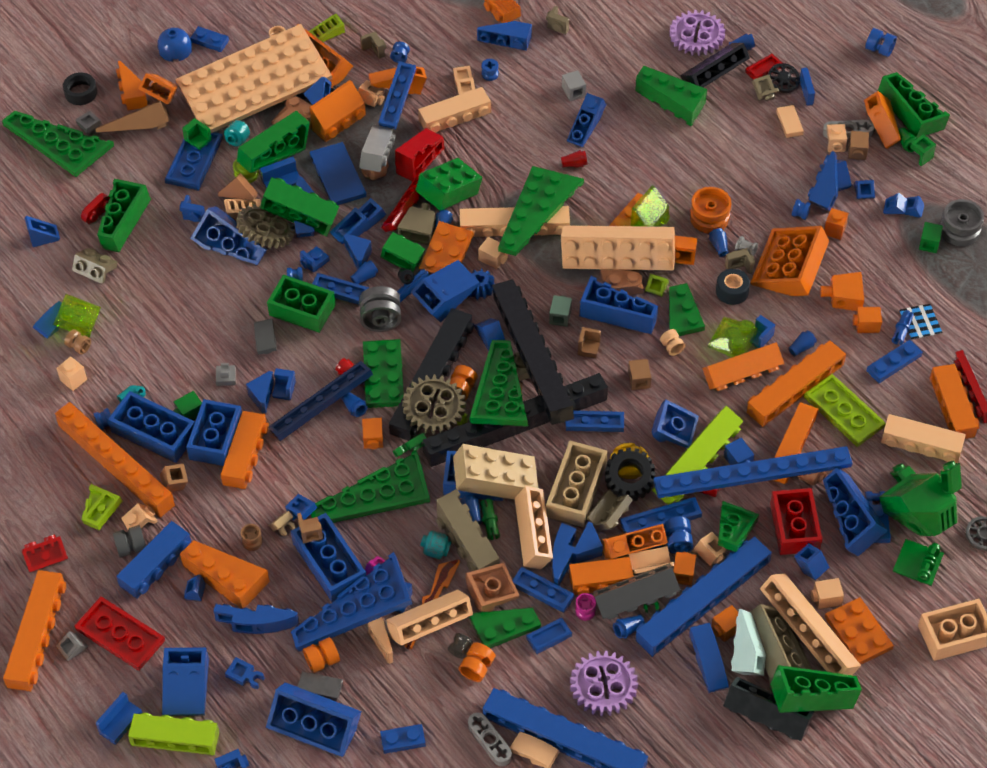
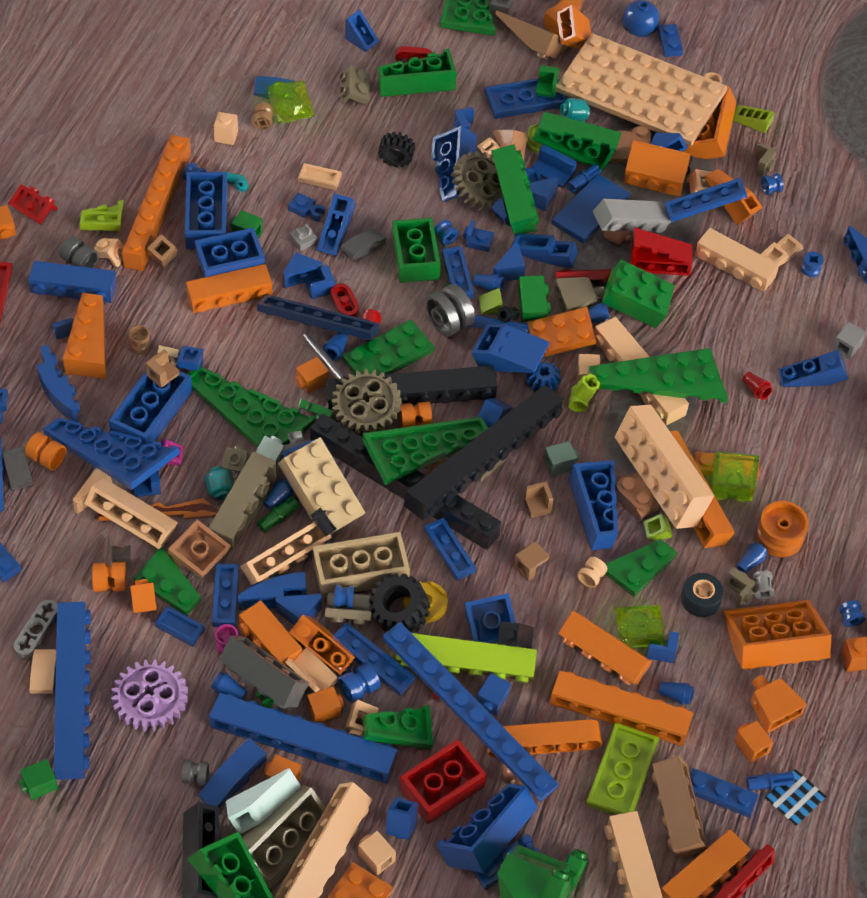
camera: 55 degrees right, 0 degrees up
none -> orange brick [130,579,157,613]
none -> flat silver wheel [181,760,209,786]
none -> dark tan bracket [222,446,250,472]
none -> light aqua brick [256,436,285,465]
none -> light grey tile [284,431,311,450]
none -> blue plate [288,192,325,221]
none -> light nougat tile [298,163,342,190]
none -> flat silver bar [303,333,347,383]
none -> black pin [310,507,337,537]
none -> blue slope [317,193,356,256]
none -> red plate [331,283,359,317]
none -> blue wheel [334,585,354,609]
none -> black tyre [378,132,415,168]
none -> lime slope [479,289,502,314]
none -> black brick [498,622,534,649]
none -> blue axle [567,164,601,193]
none -> lime piece [568,374,600,412]
none -> medium nougat brick [652,755,708,859]

